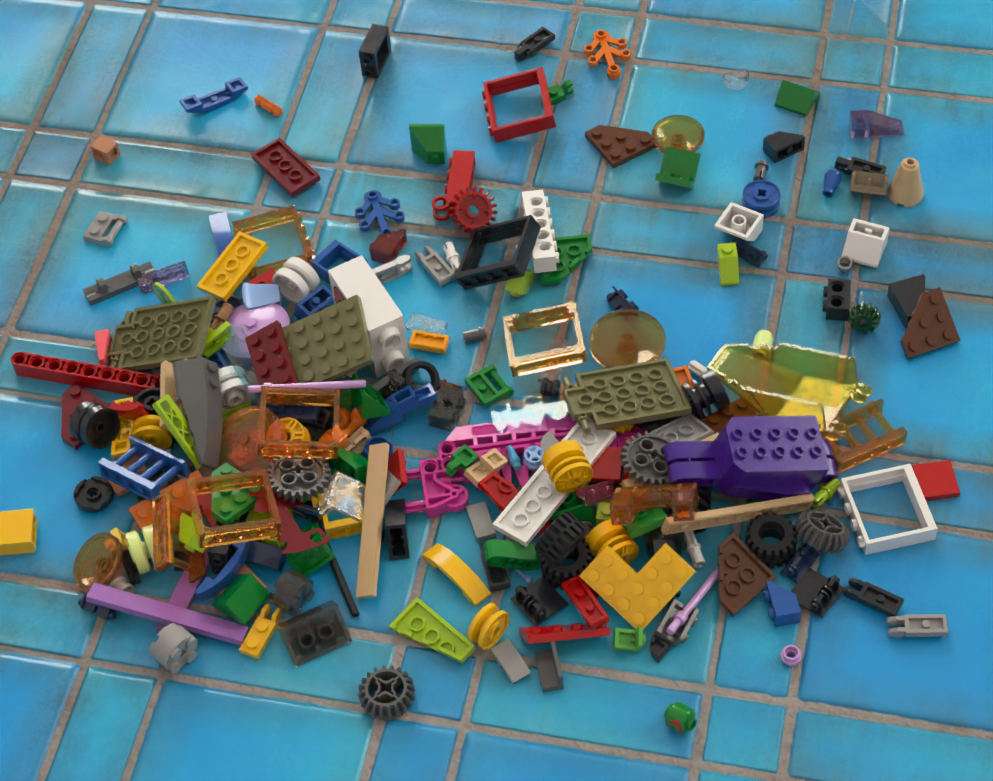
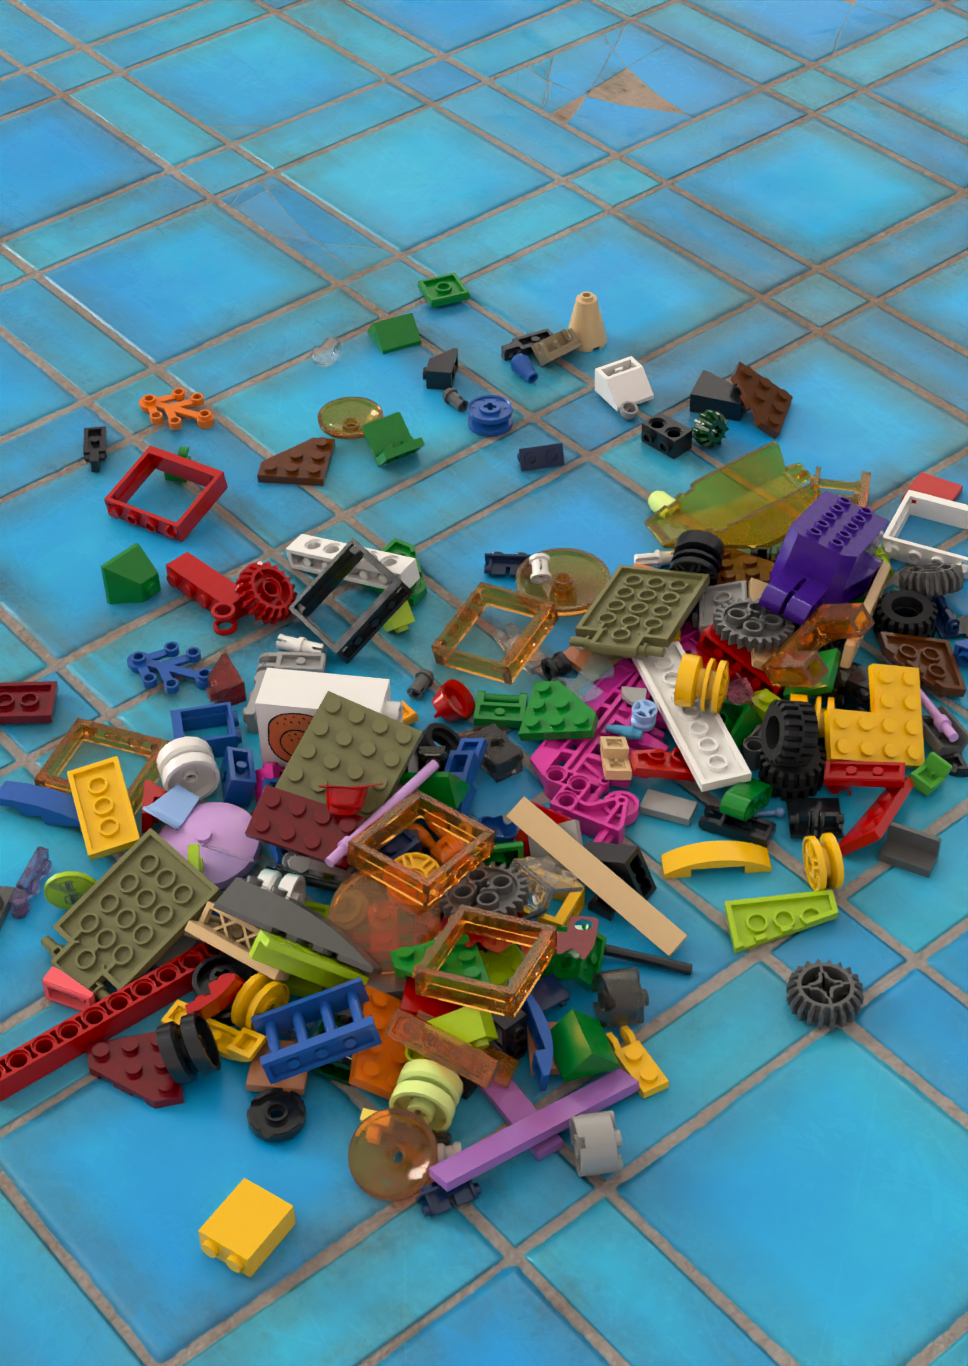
camera: 55 degrees left, 10 degrees down
clear smoke slope [275,600,352,667] -> none
green plate [445,444,479,477] -> none
light grey slope [490,639,531,684] -> none
white slope [714,202,764,241] -> none
lime slope [717,242,739,286] -> none
clear purple slope [849,110,904,138] -> none
none -> red piece [318,783,383,816]
none -> green plate [418,273,470,308]
none -> red piece [432,679,475,723]
none -> green plate [518,681,599,741]
none -> white bush [529,553,552,584]

